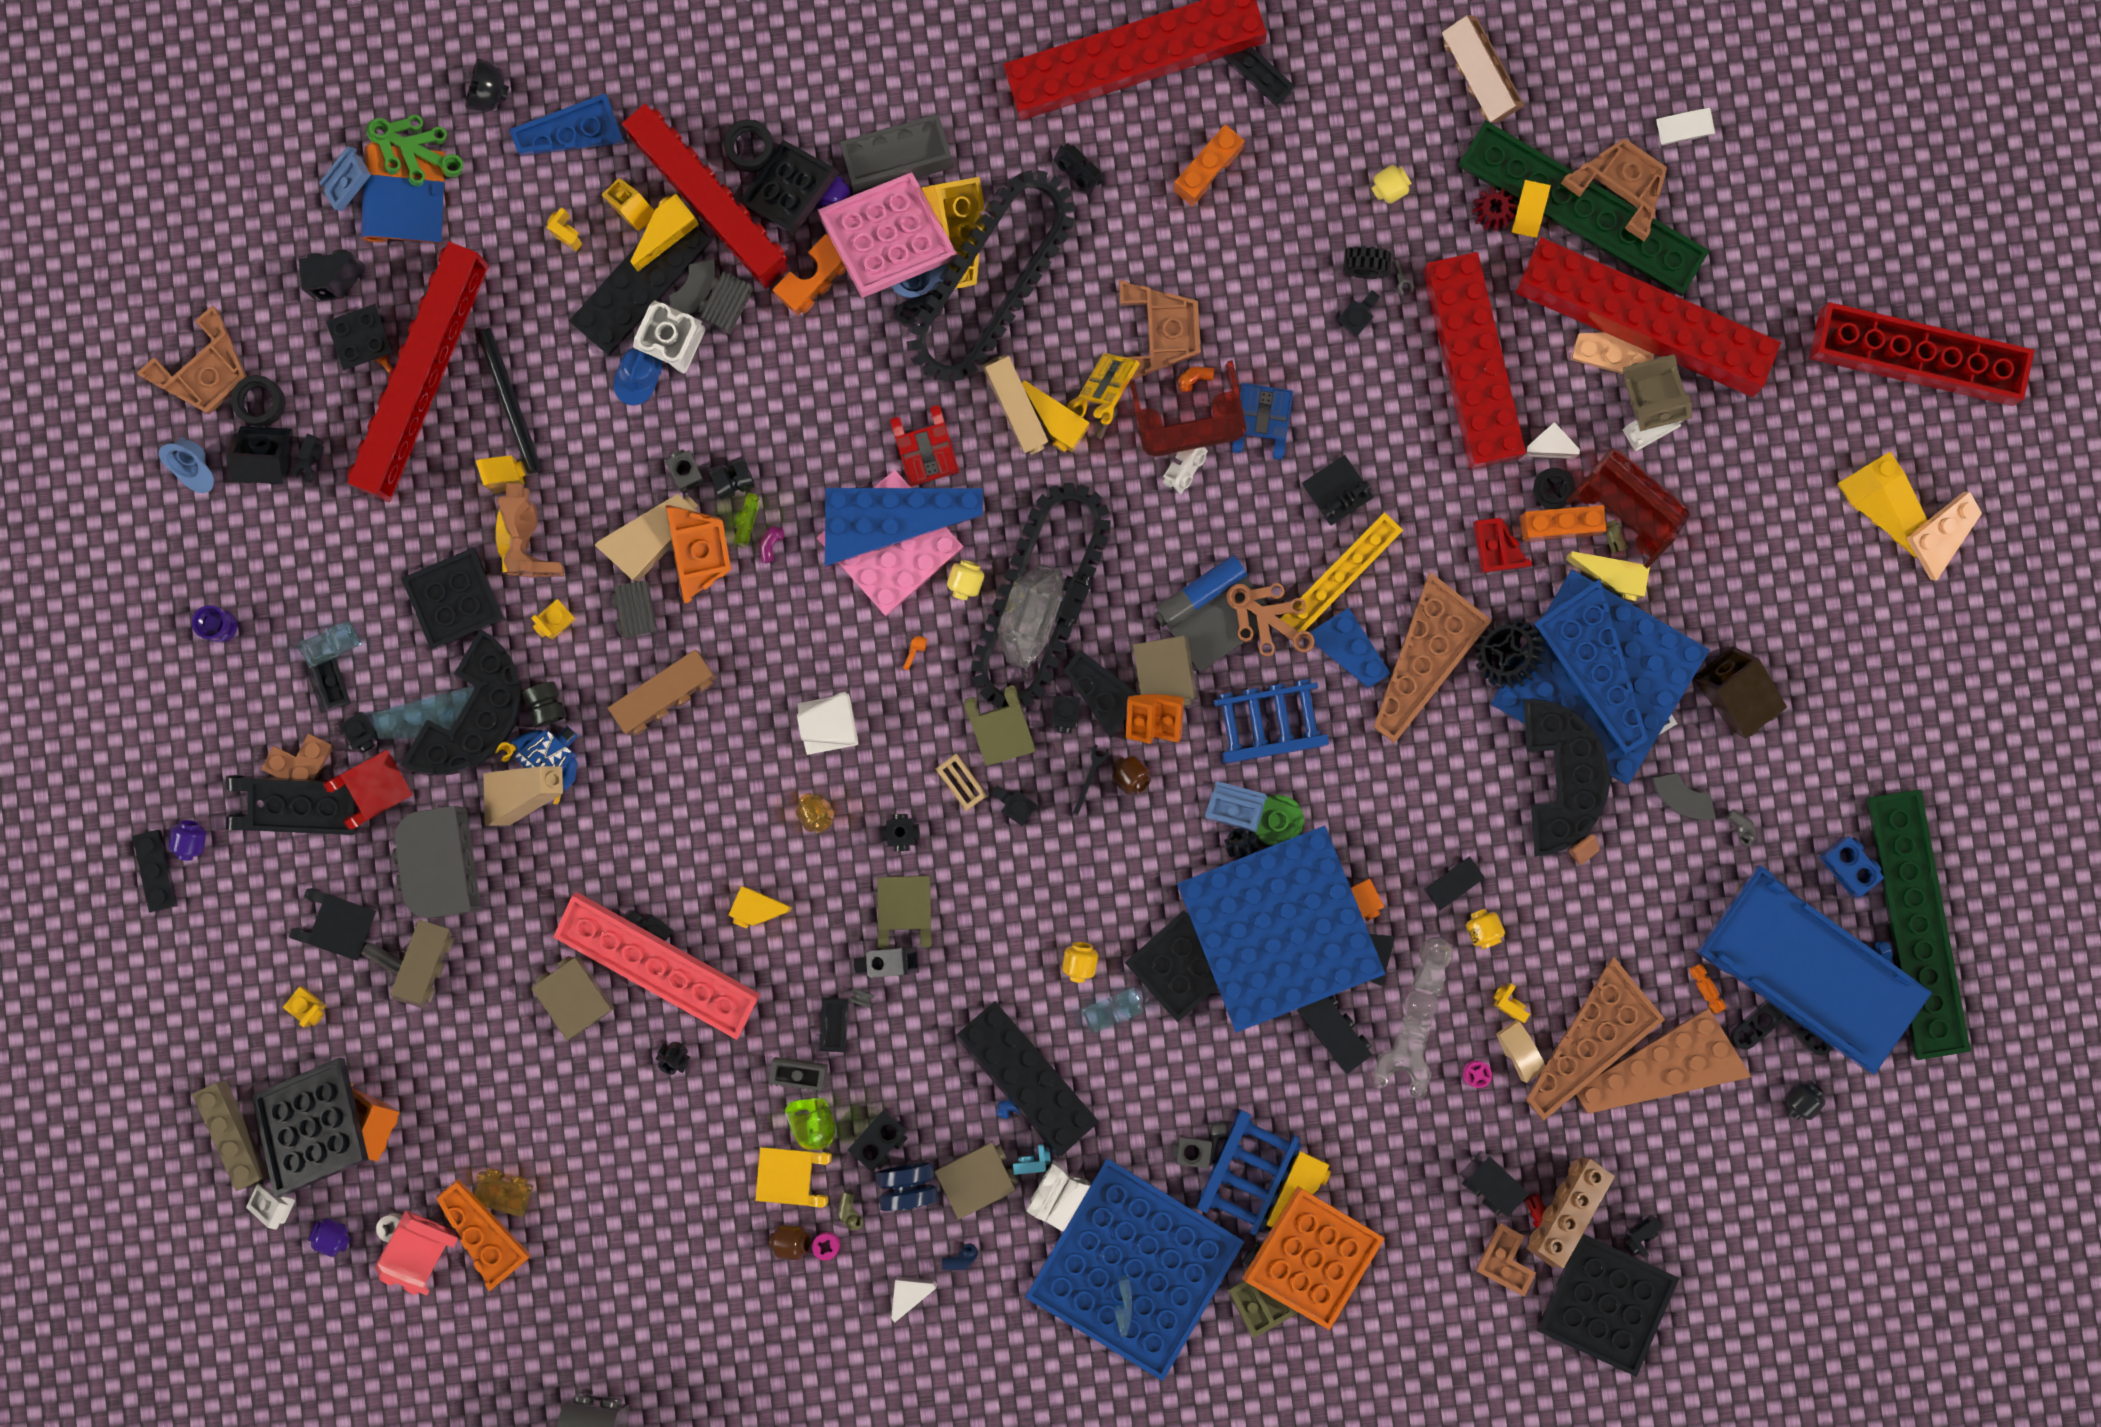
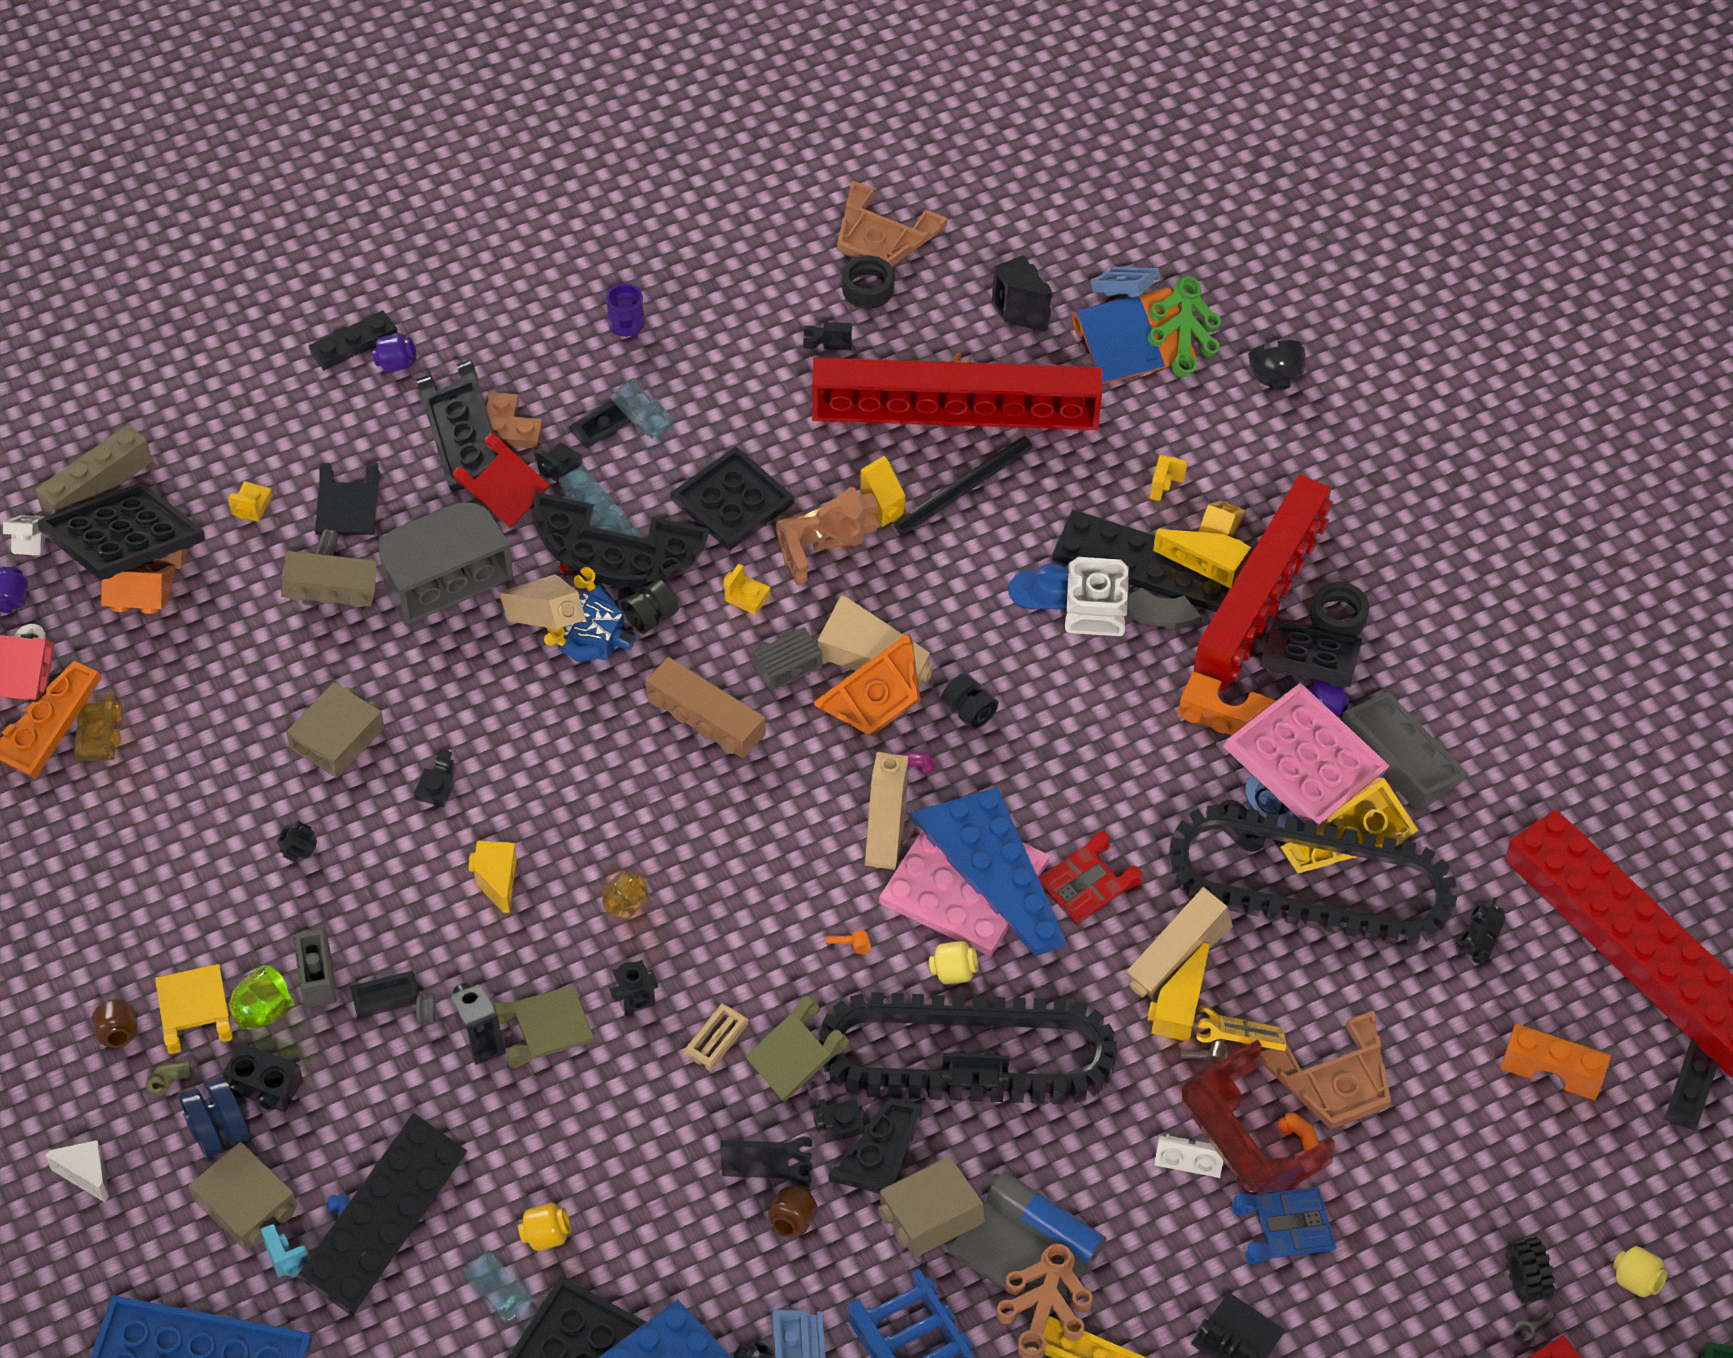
camera: 65 degrees right, 30 degrees down
medium blue piece [159,437,214,493] -> none
black slope [226,426,293,485] -> none
black hinge [326,304,393,370] -> none
blue wing [509,93,625,156] -> none
coral plate [553,892,761,1040] -> none
dark grey brick [666,449,705,493] -> none
dark grey brick [698,271,753,335] -> none
clear neon green plate [734,493,760,549] -> none
white piece [797,692,858,755] -> none
dark pink wheel [812,1231,840,1261] -> none
dark blue arm [942,1243,978,1270] -> none
black plate [991,785,1038,826] -> none
clear wedge [997,564,1063,669] -> none
white piece [1026,1160,1091,1232] -> none
orange slope [1126,694,1184,744] -> none
black plate [1337,290,1380,338] -> none
none -> tan slope [865,752,908,870]

